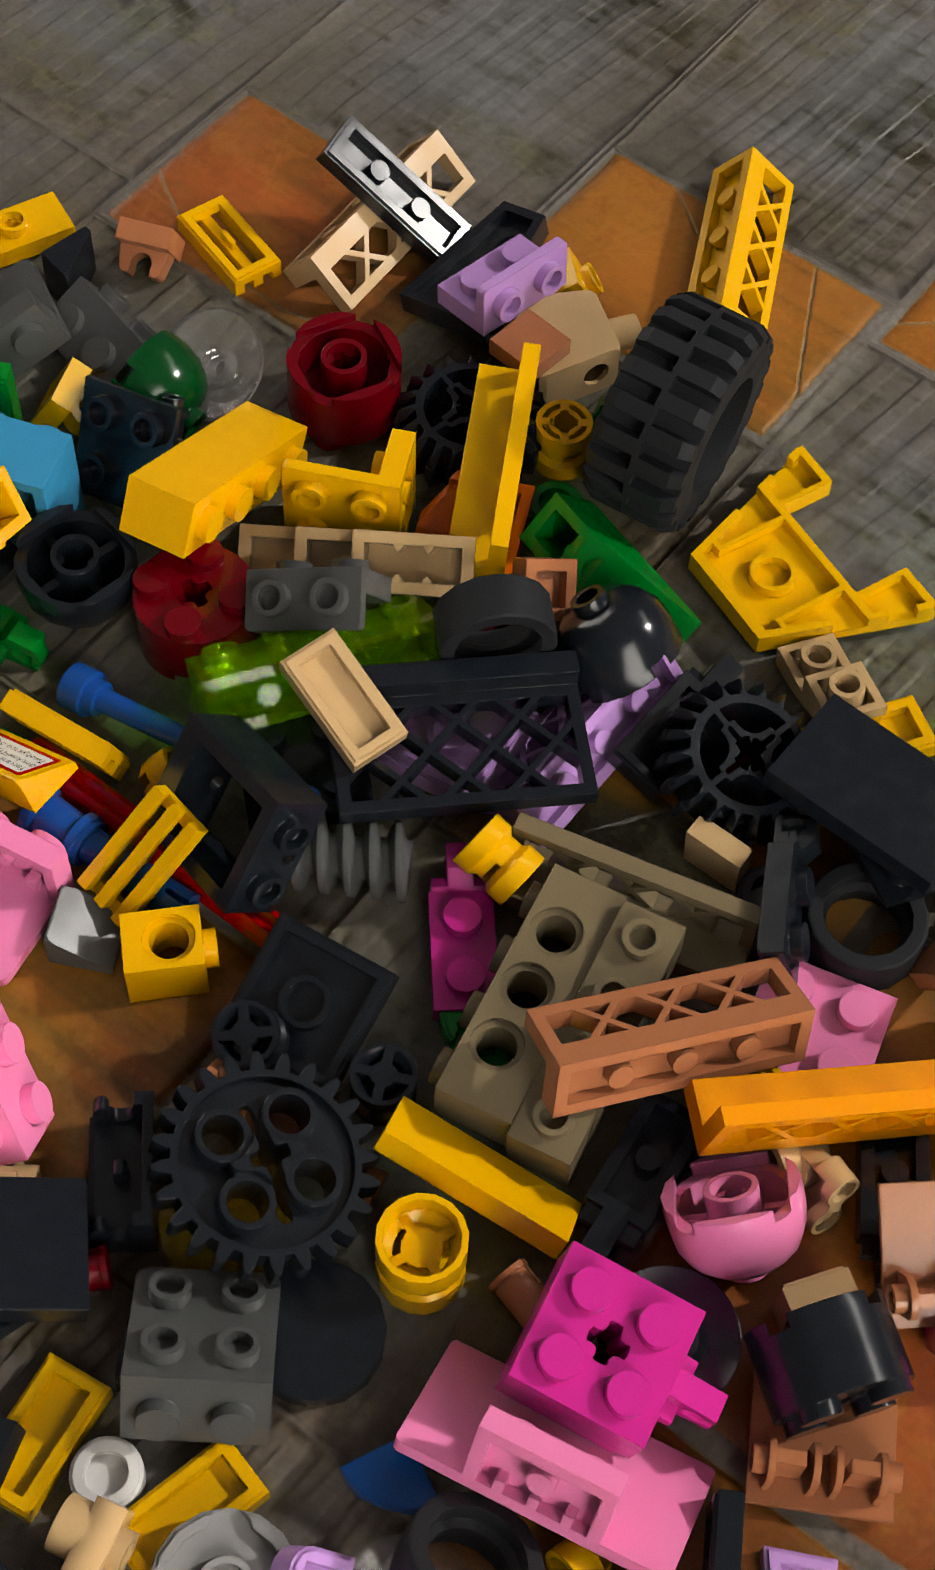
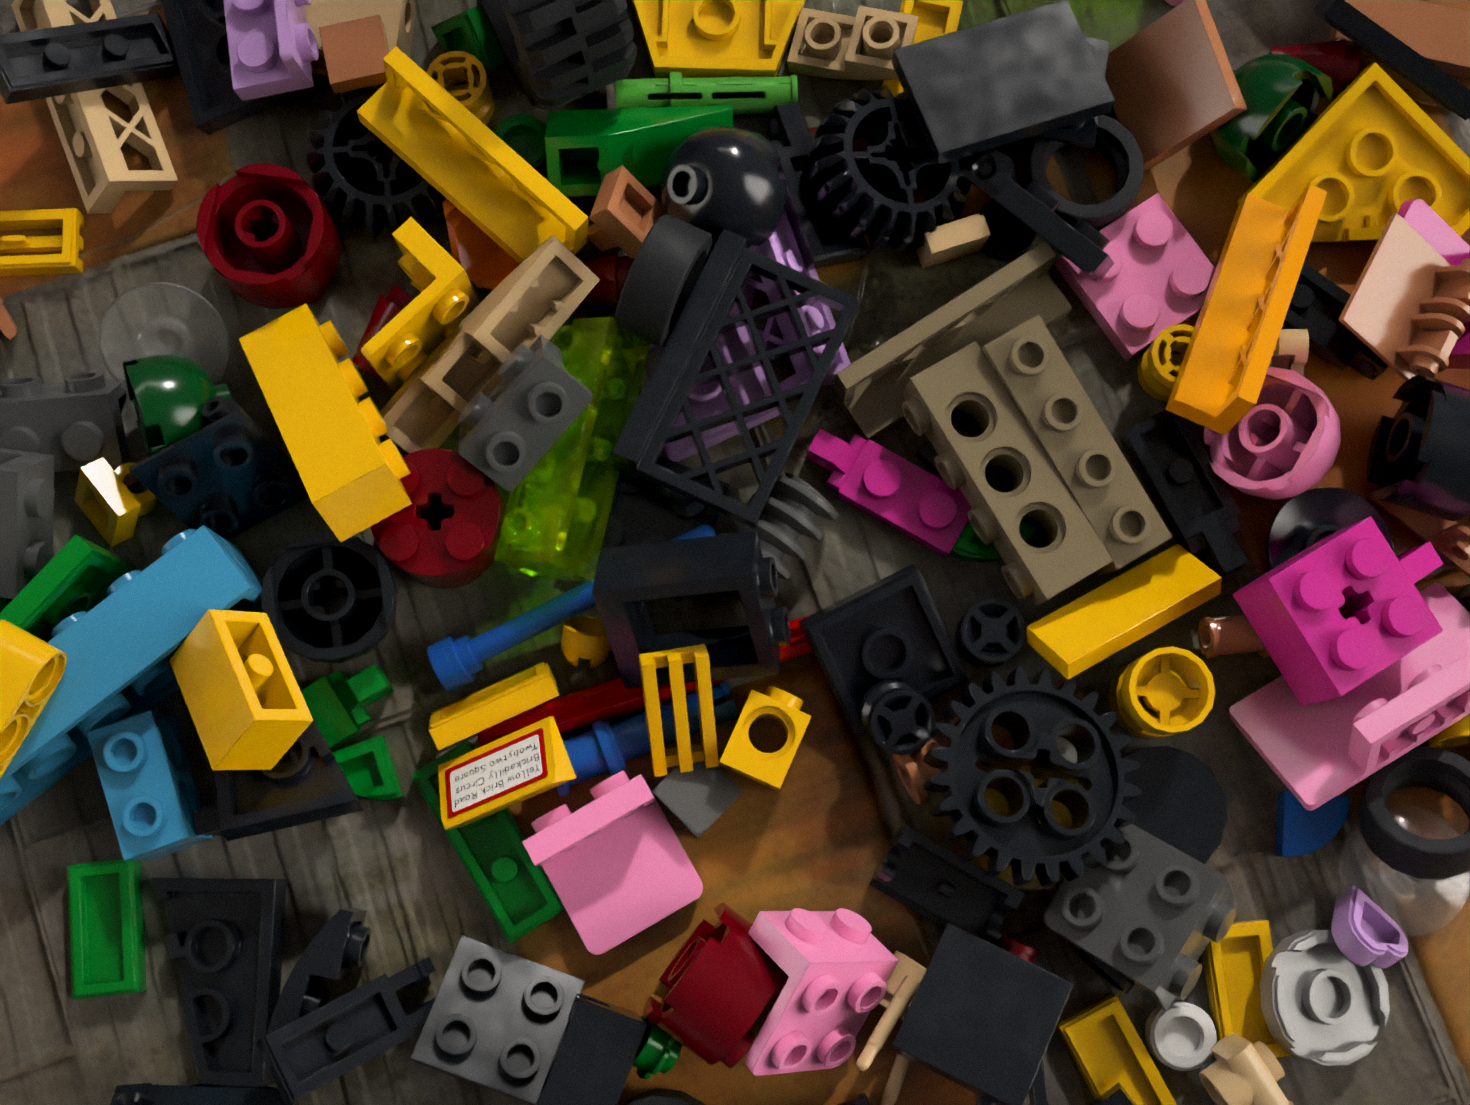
camera: 55 degrees left, 20 degrees up
tan tile [279,628,408,773] -> none
yellow wheel [452,813,545,905] -> none
nougat fence [524,957,816,1118] -> none
tan tile [771,1265,858,1332] -> none
none -> bright green pin [615,71,798,115]

